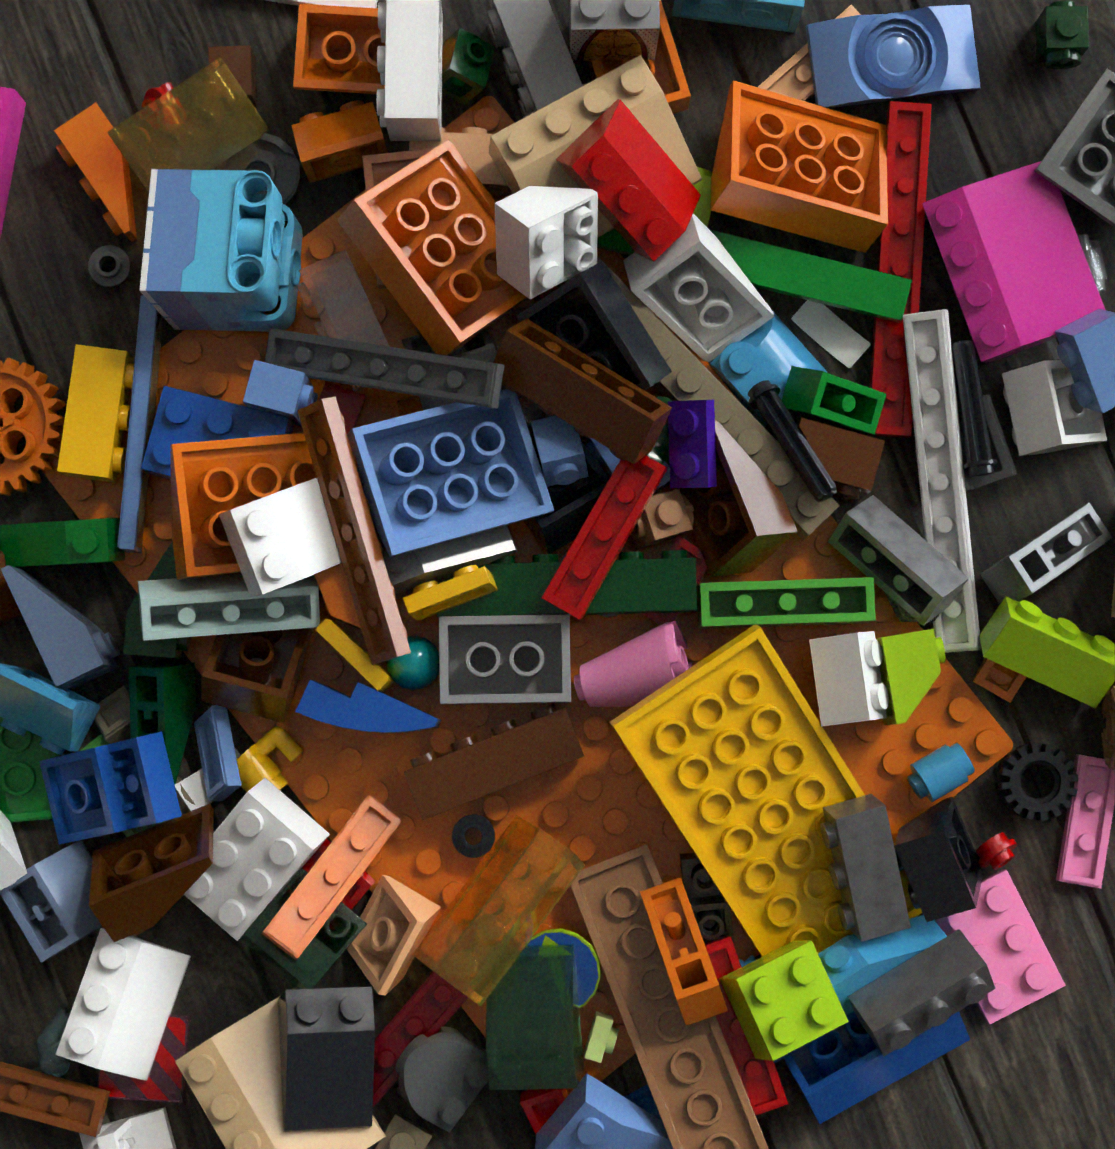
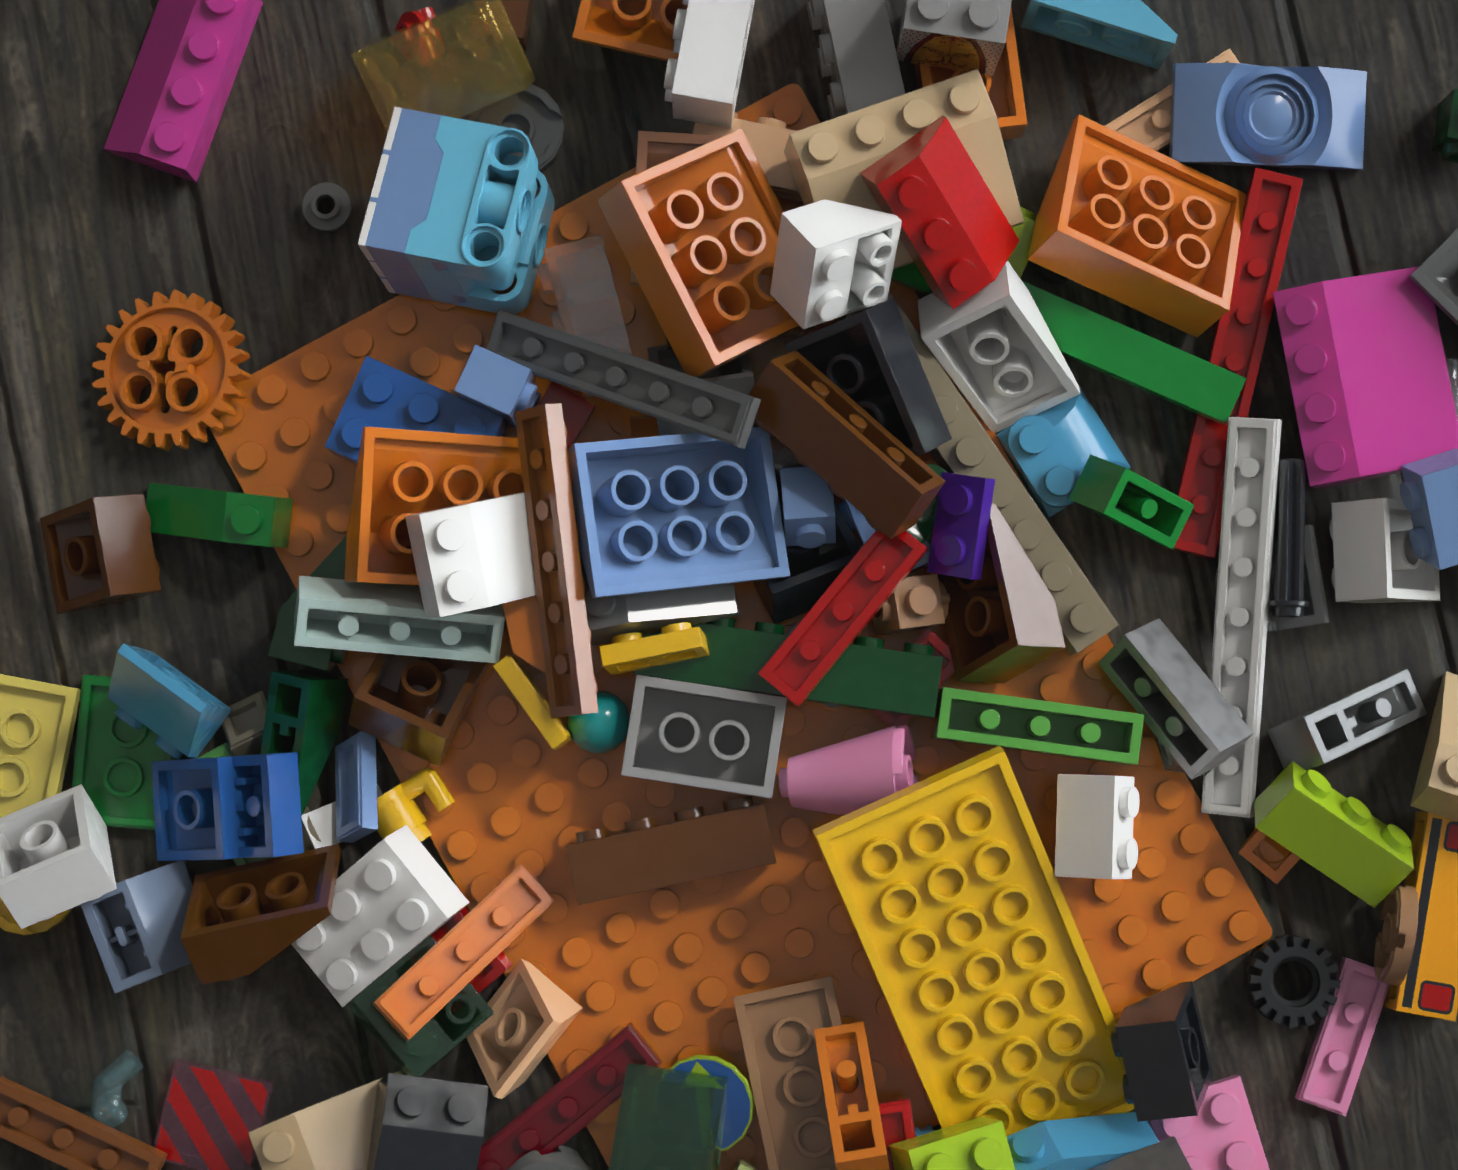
camera: 10 degrees right, 0 degrees up
sand blue slope [1,565,120,689] -> none
orange slope [54,102,137,242] -> none
white slope [55,928,191,1081] -> none
yellow brick [57,344,135,483] -> none
medium blue tile [117,295,163,553] -> none
orange slope [291,100,388,183] -> none
blue slope [295,680,441,733] -> none
clear yellow slope [412,815,585,1006] -> none
dark green brick [442,28,495,105] -> none
black plate [452,814,495,858] -> none
pearl dark grey slope [680,853,734,944] -> none
black axle [748,380,836,502] -> none
white sticker [791,300,871,368] -> none
reddish brown slope [797,418,885,504] -> none
flat silver brick [820,794,911,942] -> none
lime slope [876,629,946,725] -> none
dark azure brick [907,743,975,802] -> none
red plate [975,832,1017,871] -> none

